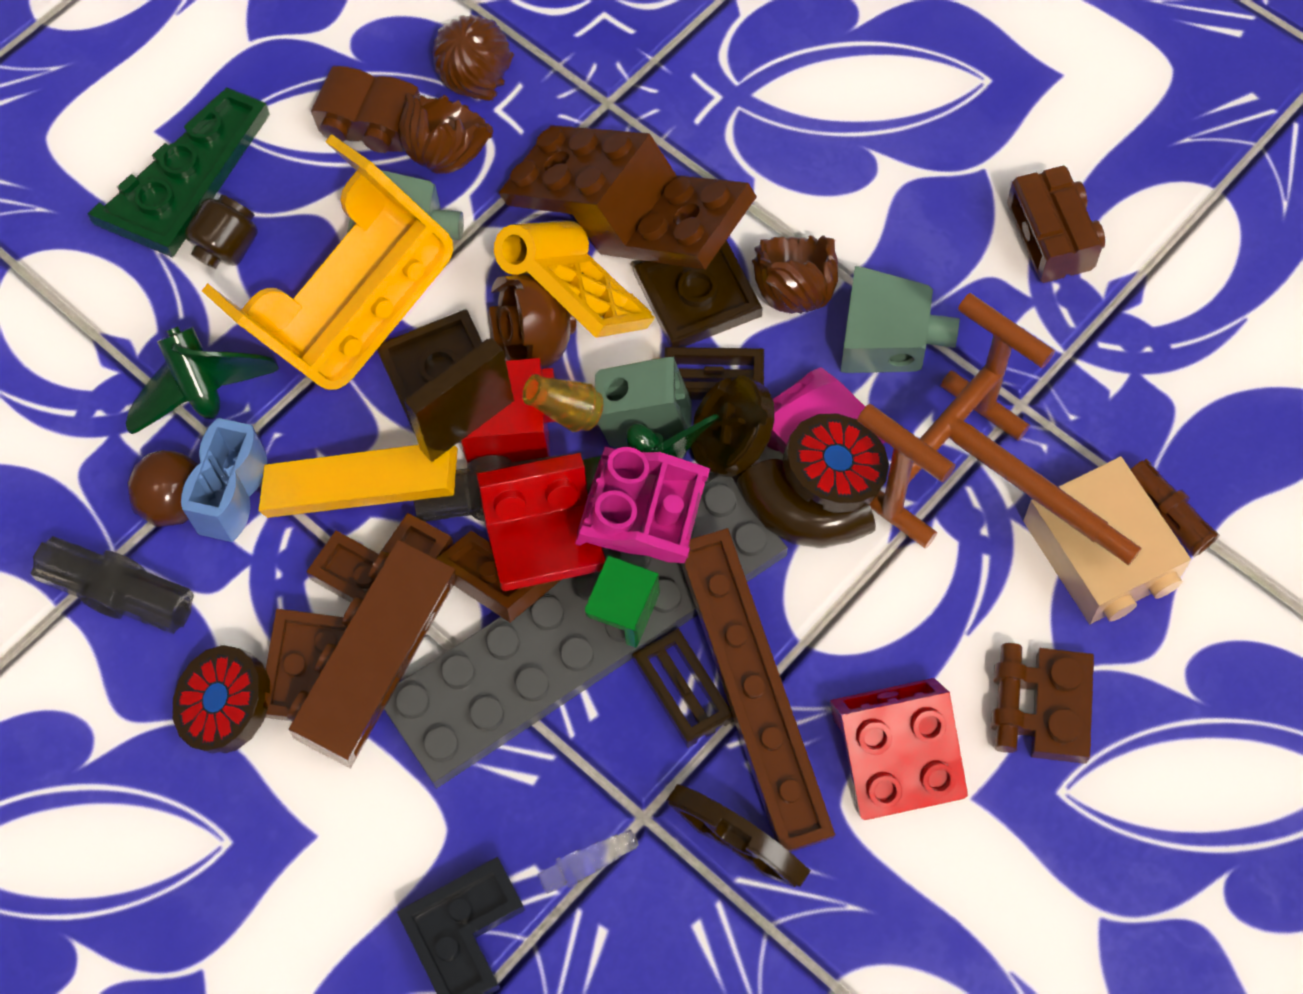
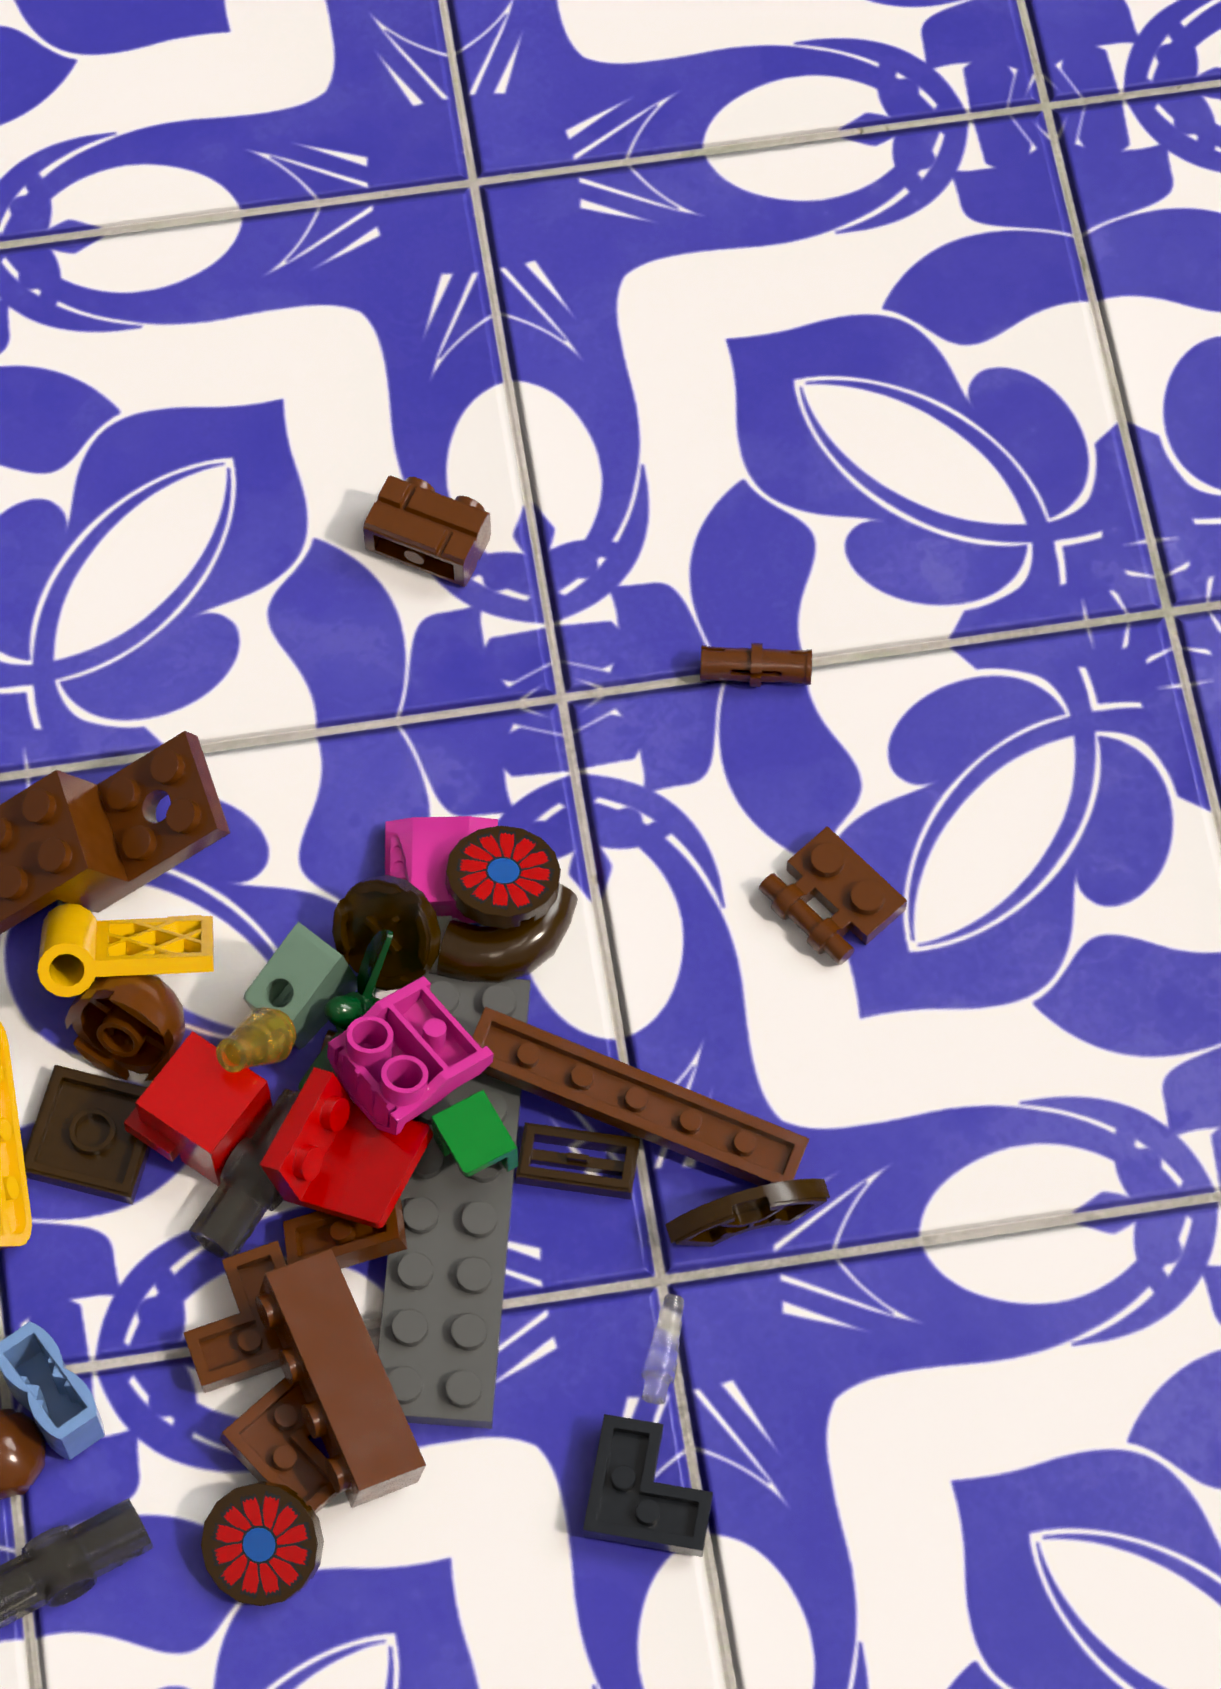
camera: 55 degrees left, 0 degrees up
yellow tile [259,445,458,518] -> none
dark brown tile [404,337,514,462] -> none
dark brown tile [633,240,762,347] -> none
dark brown tile [664,347,764,400] -> none
reddish brown hair [752,235,838,314] -> none
bracket [830,678,968,820] -> none
sand green torso [841,266,960,373] -> none
dark orange piece [857,293,1142,566] -> none
tan brick [1023,456,1192,625] -> none

